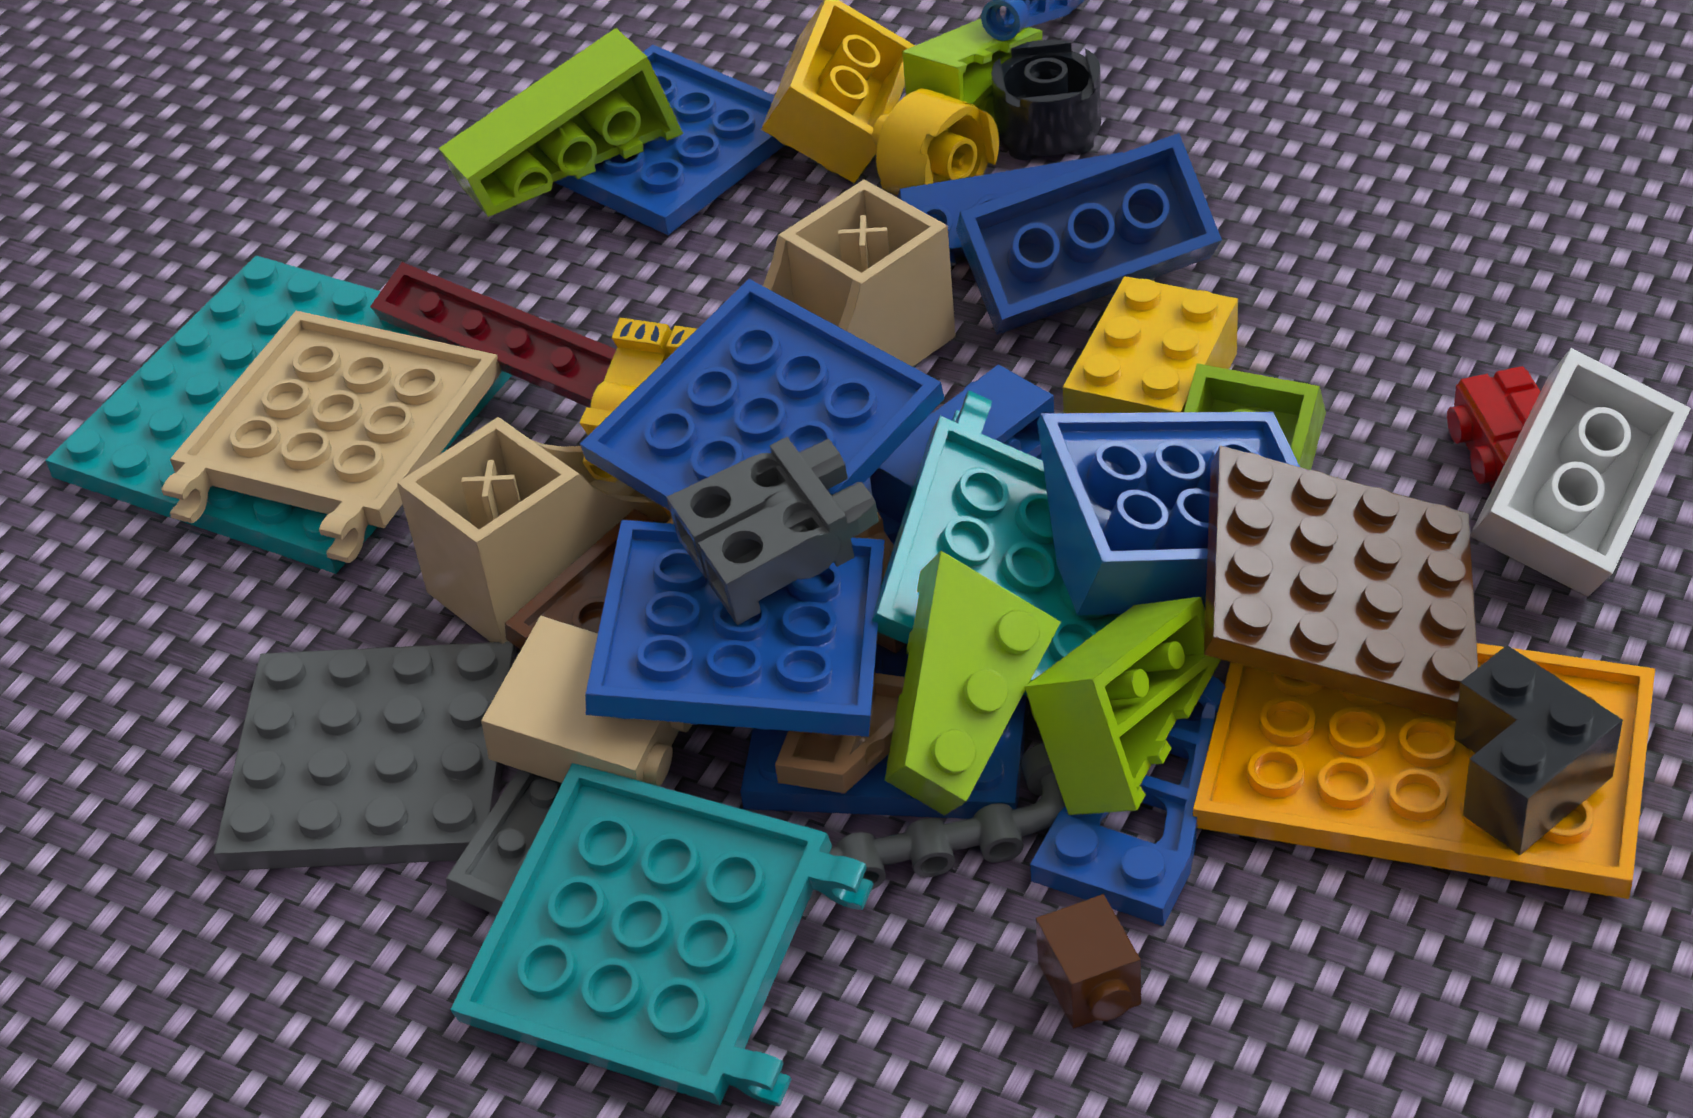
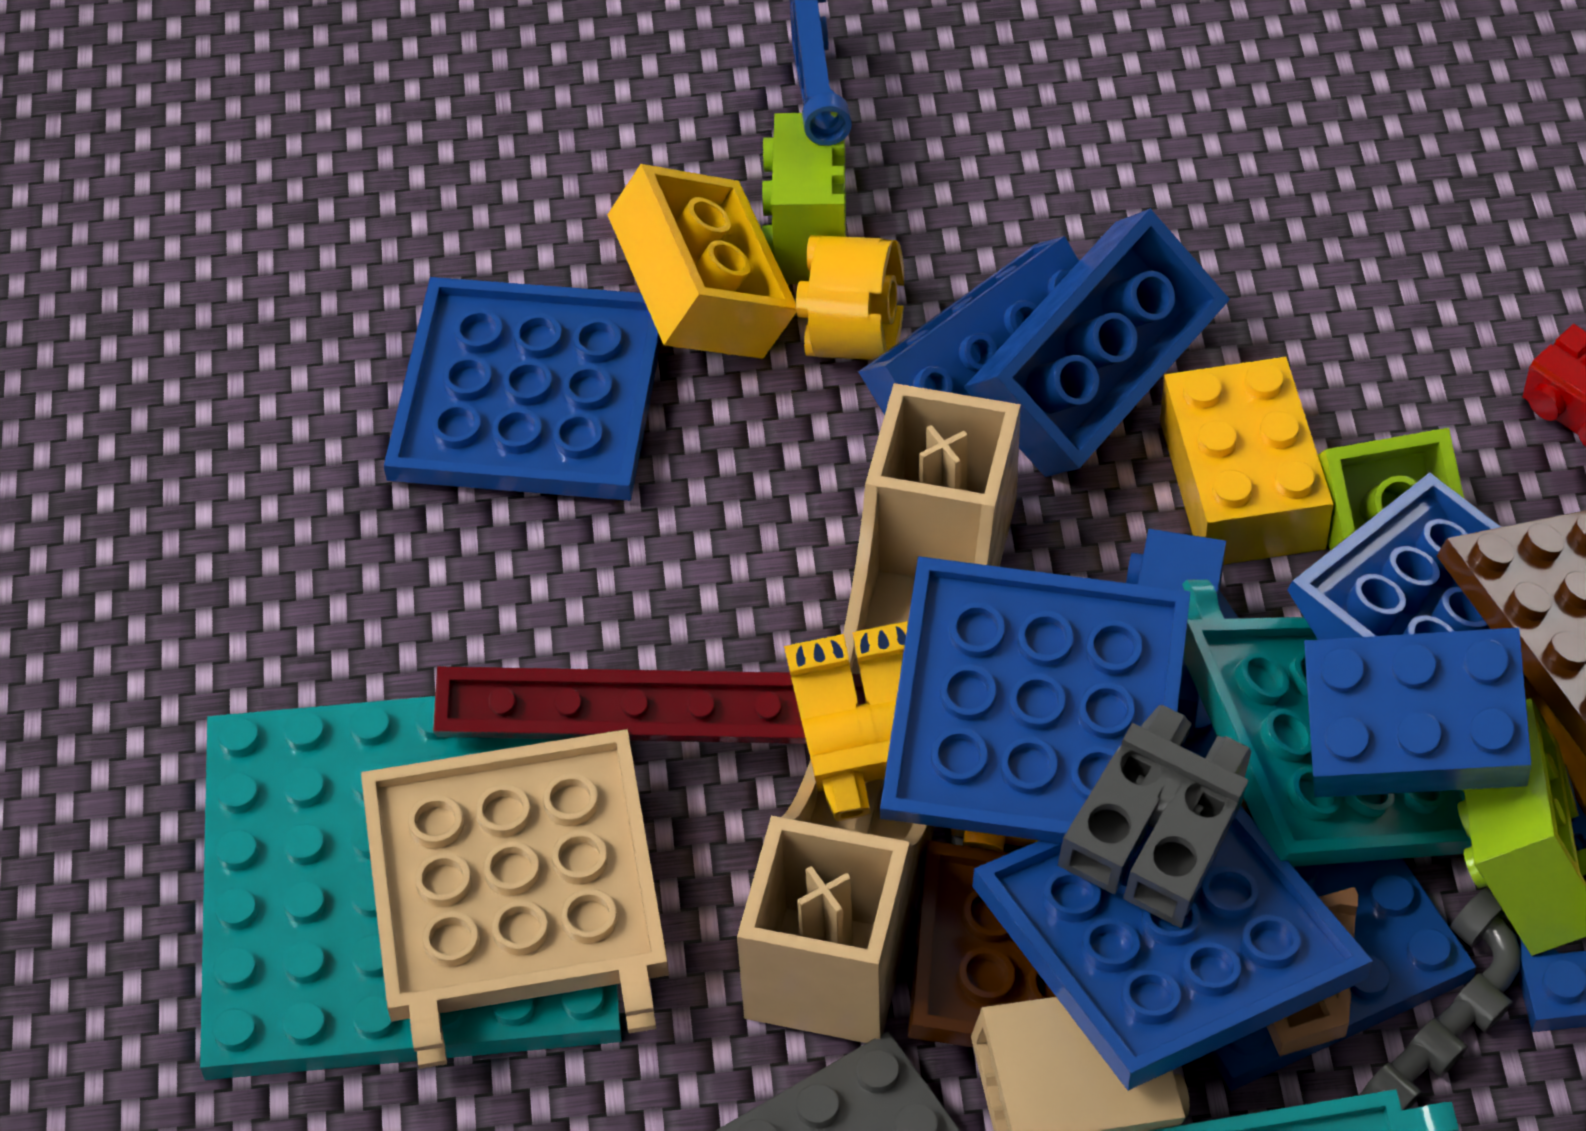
camera: 35 degrees left, 10 degrees up
lime wedge [438,28,683,217] -> none
lime wedge [885,551,1061,816] -> none
black brick [992,40,1101,160] -> none
none -> blue brick [1304,628,1531,798]

